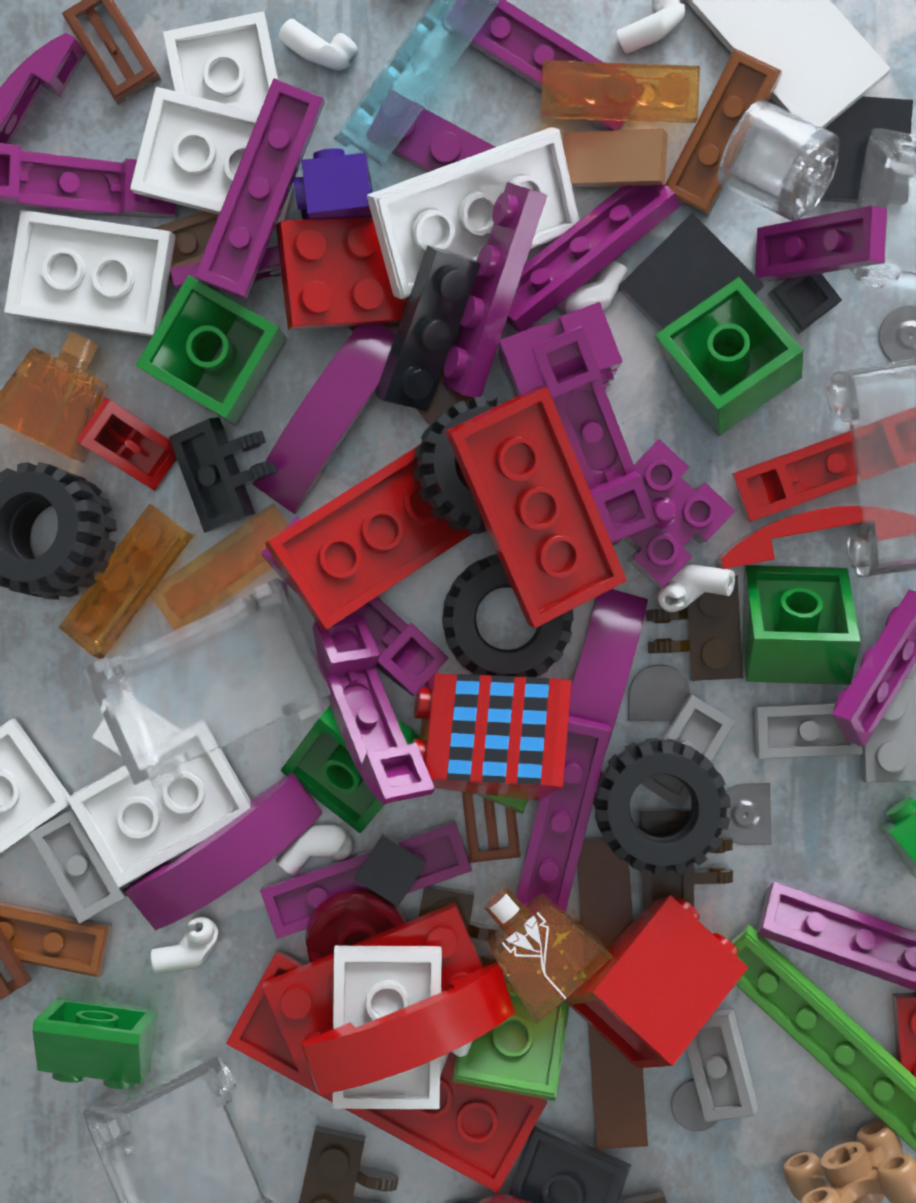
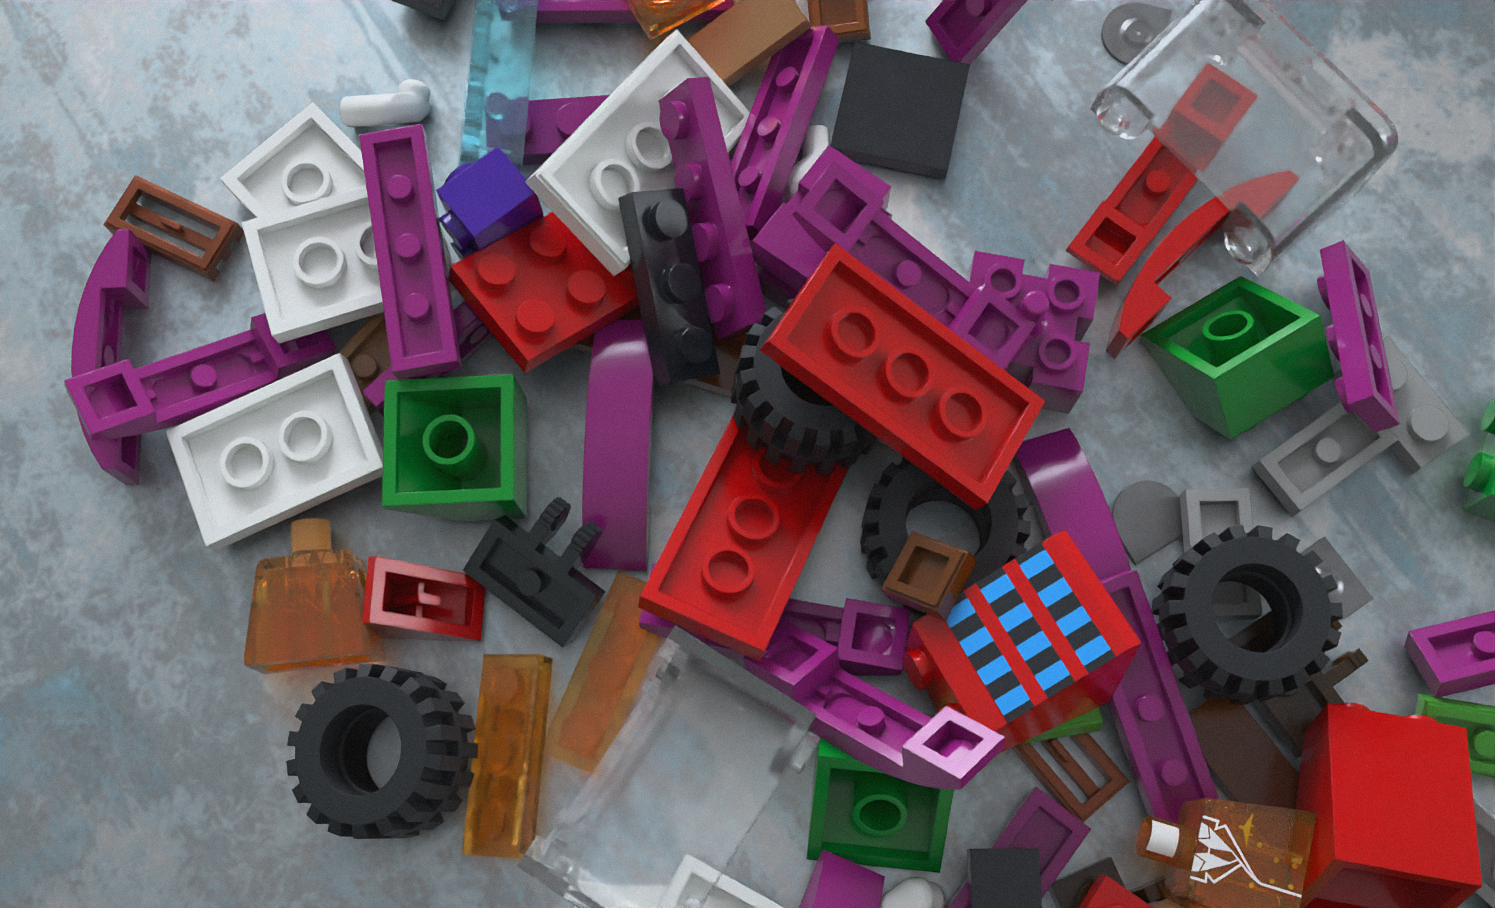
camera: 30 degrees left, 15 degrees down
dark brown hinge [646,575,743,681] -> none
green slope [655,277,804,436] -> none
white arm [657,564,735,612] -> none
black tile [768,273,843,334] -> none
none -> reddish brown tile [881,531,977,621]

